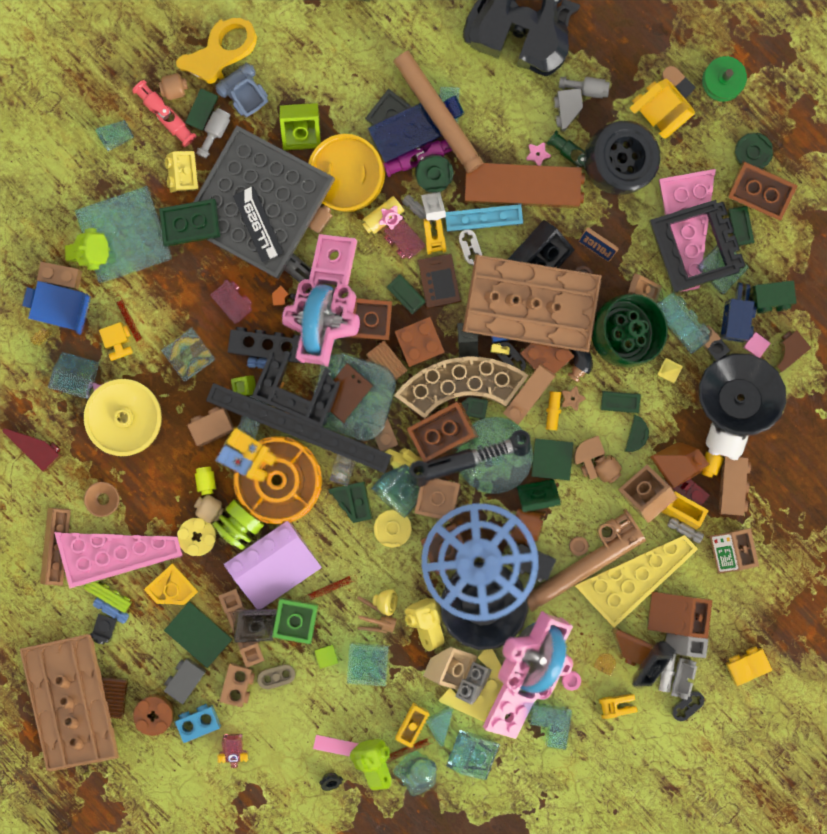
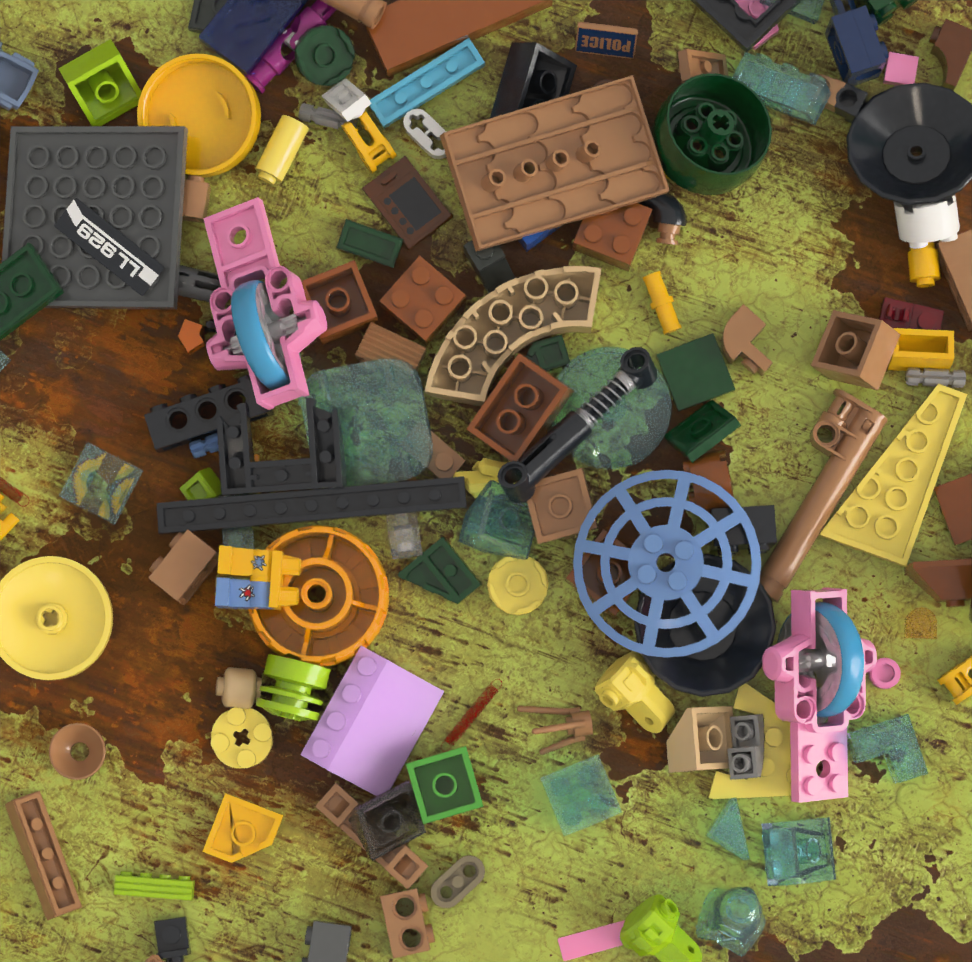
camera: 20 degrees left, 5 degrees down
bright pink wing [54,532,183,589] -> none
medium blue axle [93,597,129,624] -> none
dark green tile [164,601,233,668] -> none
neon yellow brick [195,467,216,495] -> none
clear pink bracket [211,279,253,325] -> none
lime tile [314,644,339,669] -> none
reddish brown container [331,363,374,423] -> none
light yellow brick [373,589,398,616] -> none
bright pink plate [379,205,403,229] -> none
clear pink bracket [384,219,426,261] -> none
piece [387,737,435,763] -> none
yellow brick [395,702,430,748] -> none
light yellow tile [490,344,510,355] -> none
black beam [496,342,526,371] -> none
medium nougat slope [503,364,556,425] -> none
medium nougat plate [562,386,586,411] -> none
medium nougat tile [569,536,589,556] -> none
medium nougat head [594,454,622,483] -> none
dark green tile [601,391,641,414] -> none
dark green tile [624,415,649,452] -> none
dark orange slope [651,442,710,489] -> none
light yellow tile [657,358,683,384] -> none

